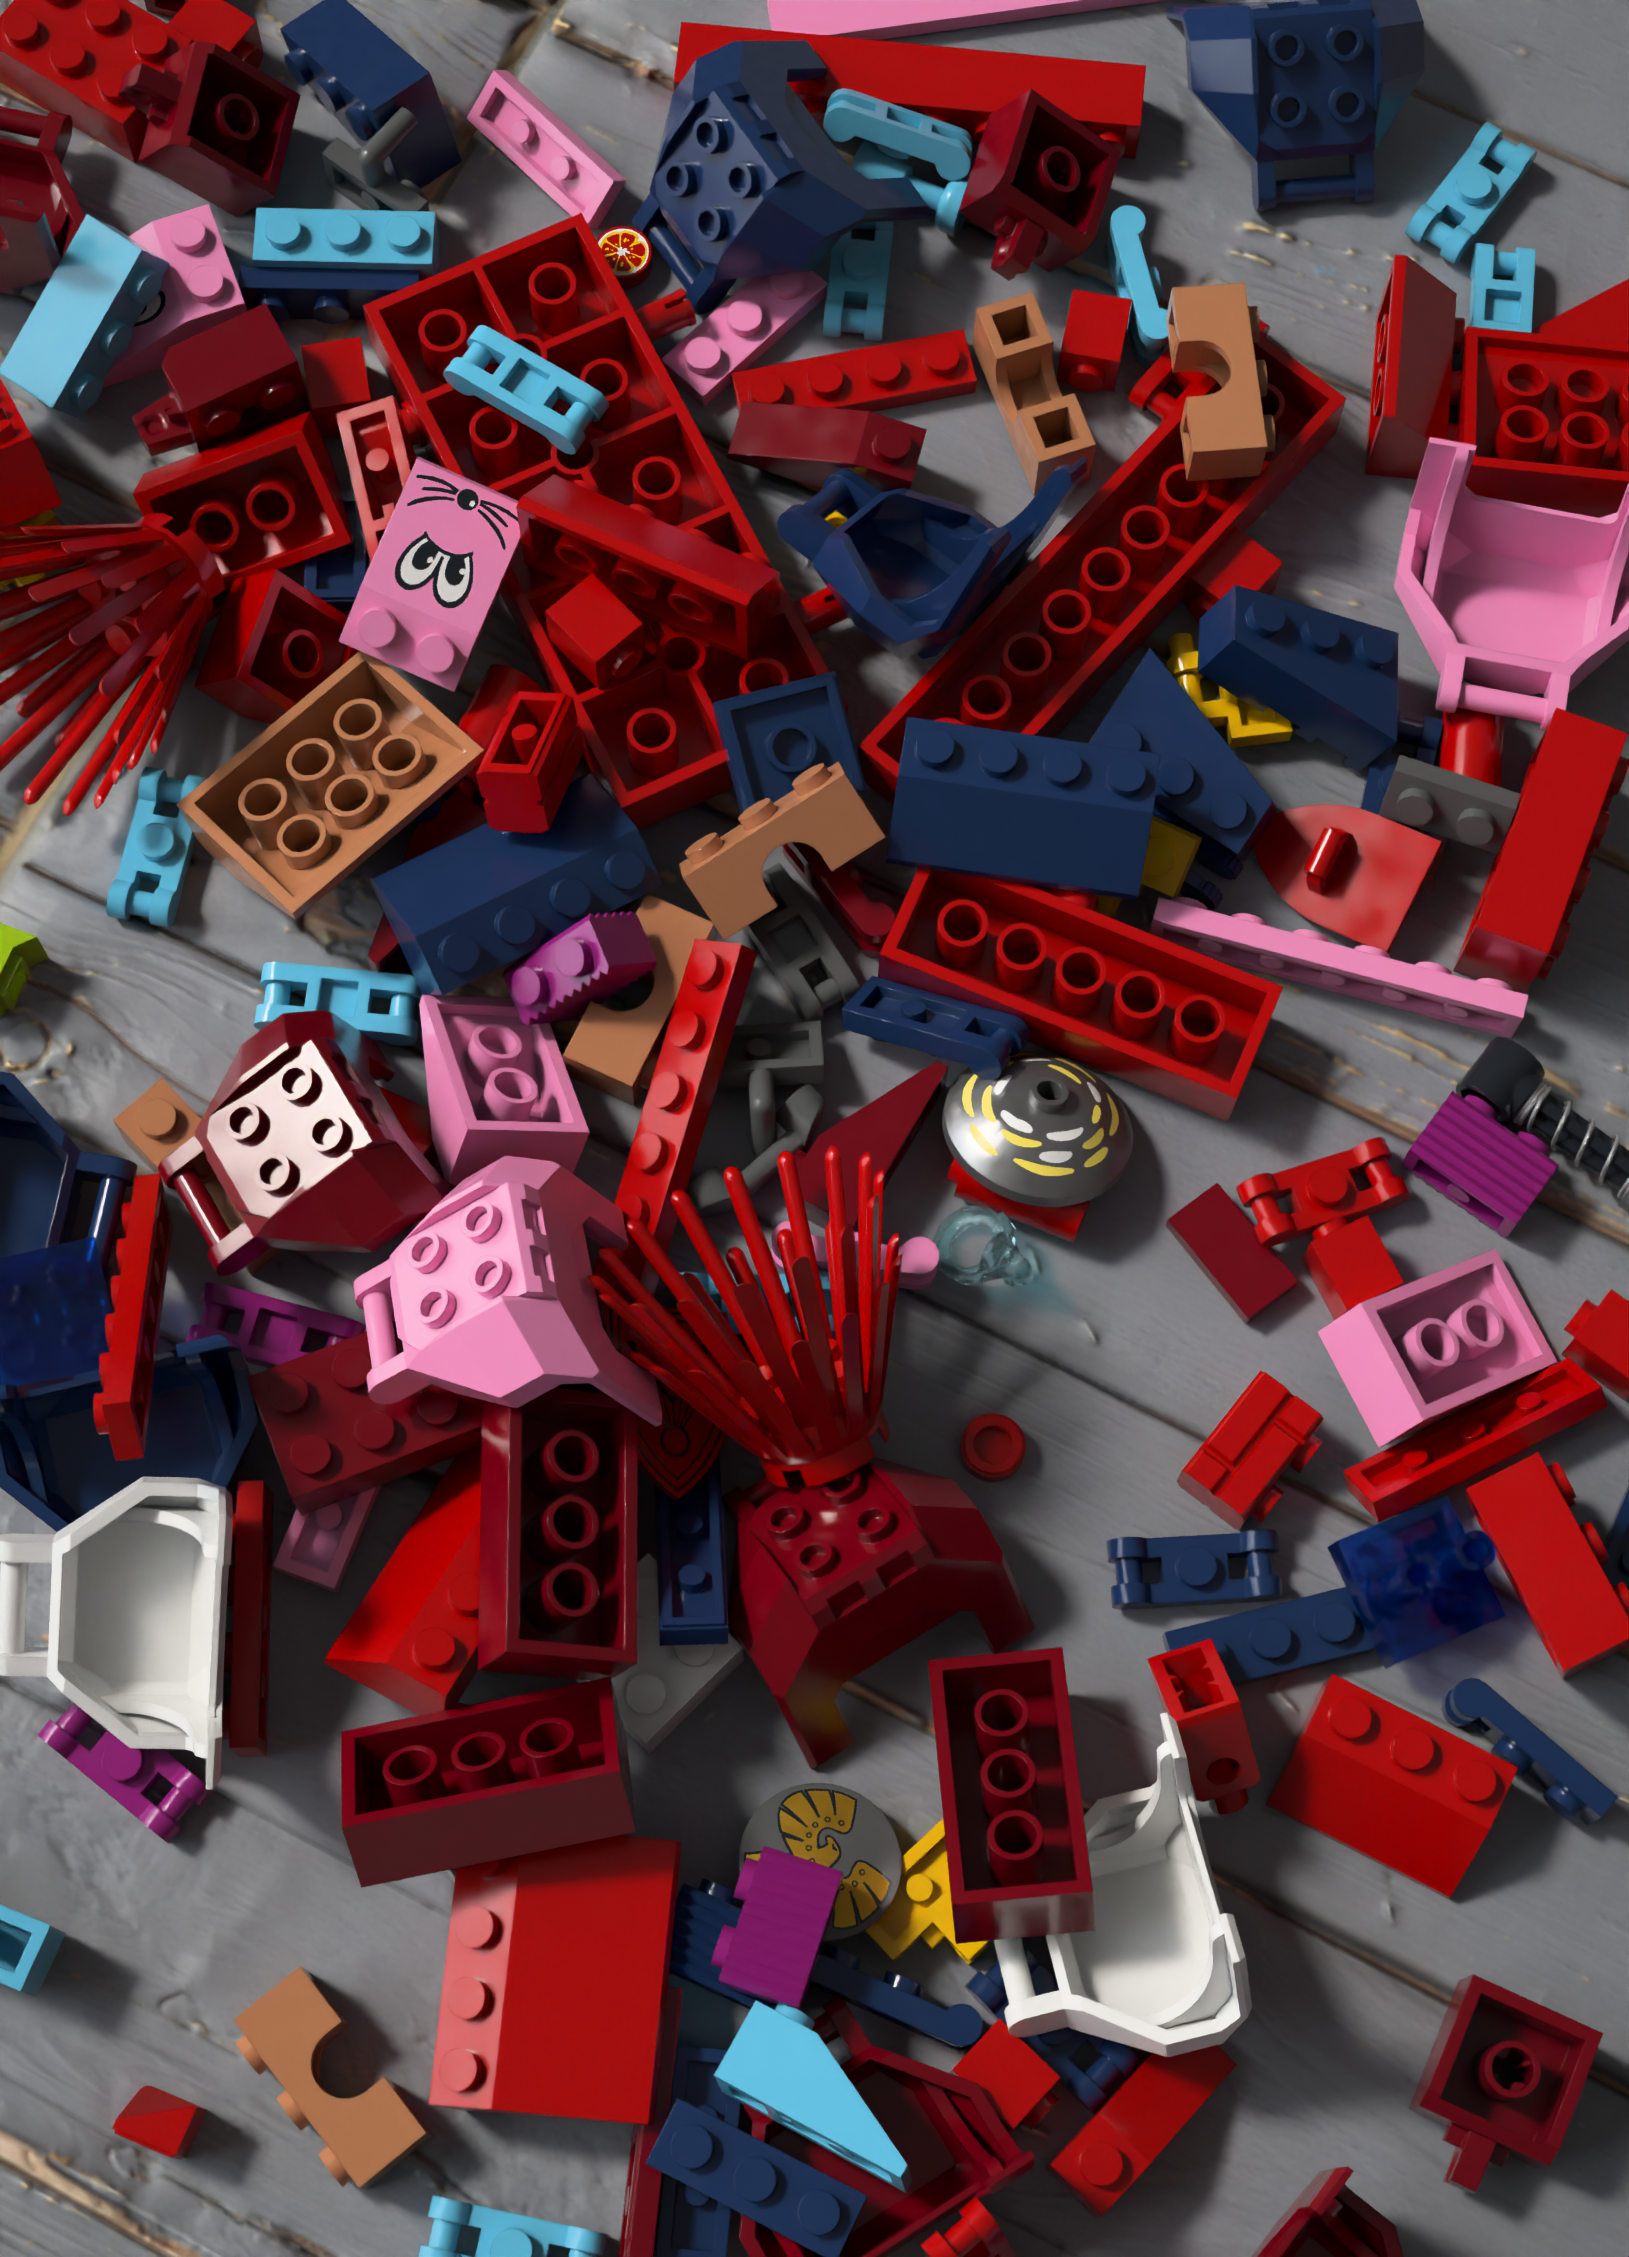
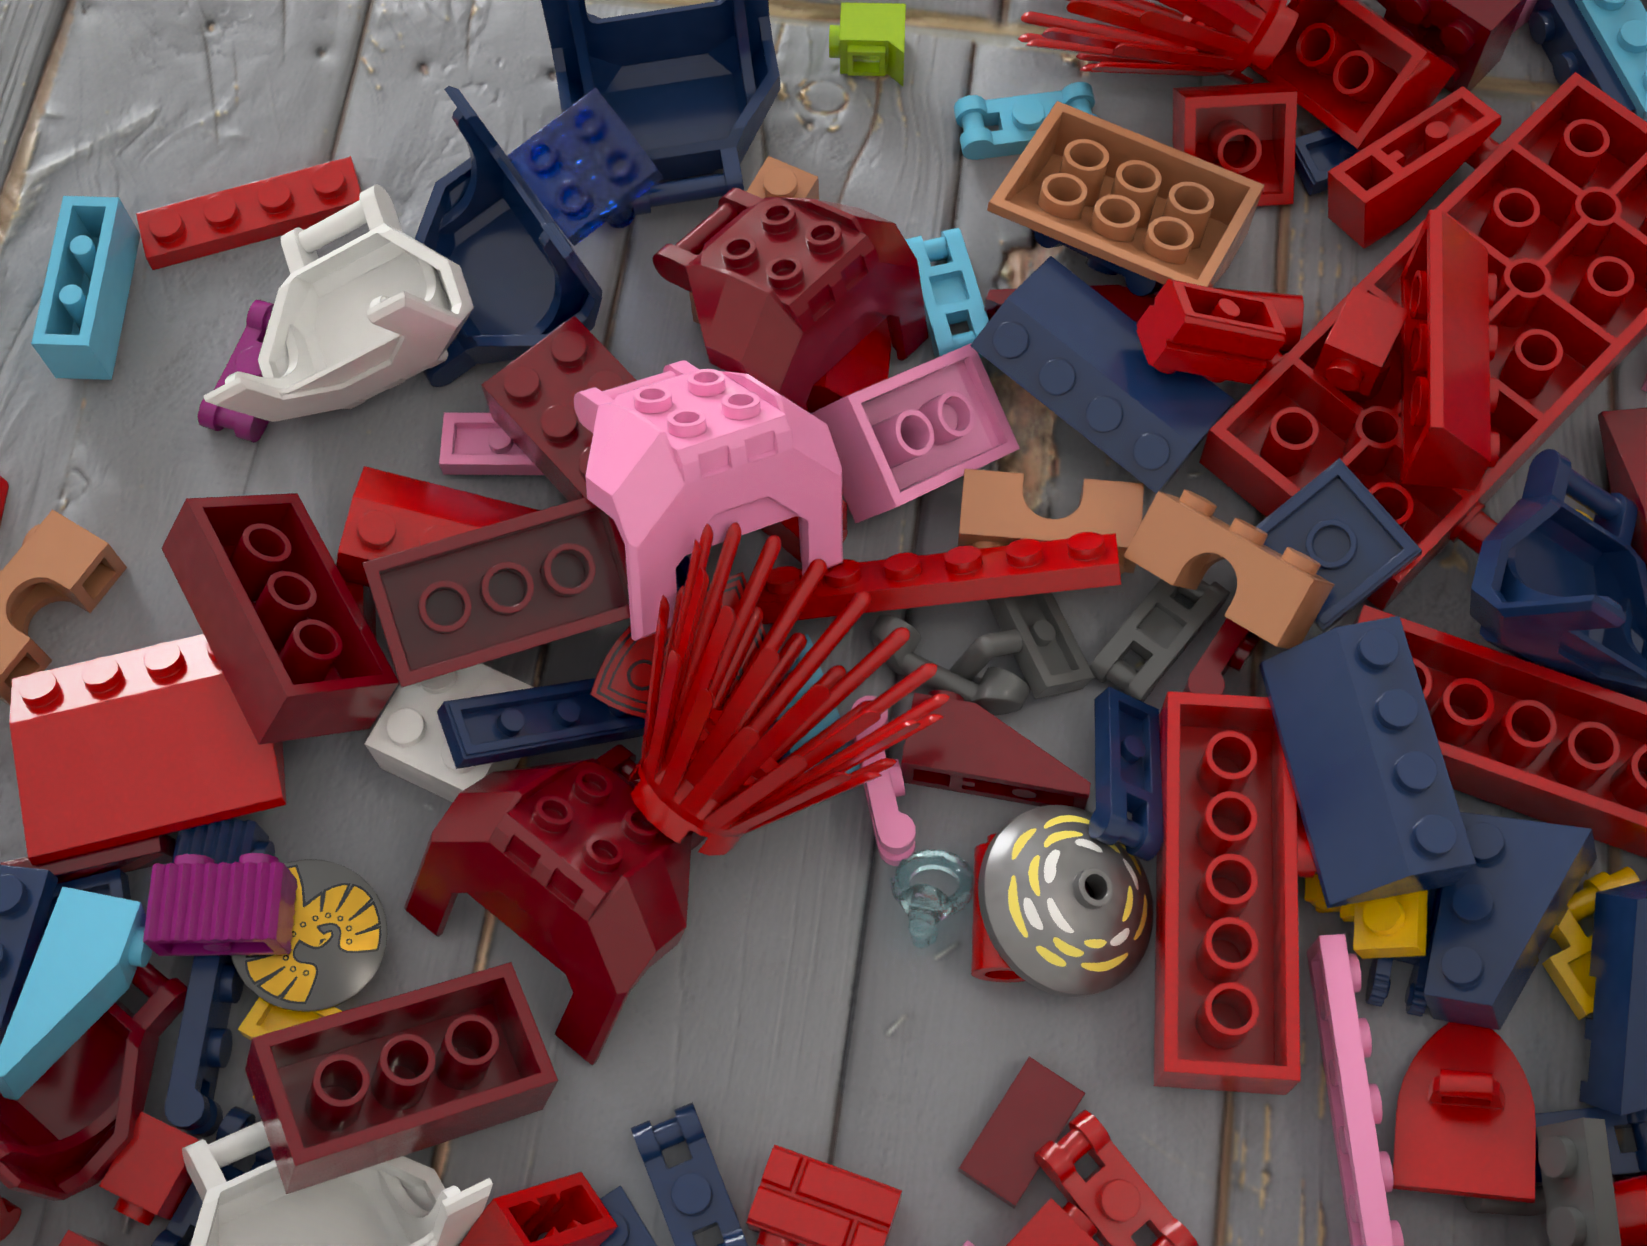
camera: 75 degrees right, 5 degrees down
red plate [93,1173,173,1461] -> none
magenta plate [186,1282,366,1368] -> none
red plate [222,1480,274,1757] -> none
red brick [301,336,373,439] -> none
bright pink slope [339,457,521,692] -> none
medium azure plate [443,325,609,455] -> none
magenta brick [503,911,657,1025] -> none
red tile [960,1413,1026,1482] -> none

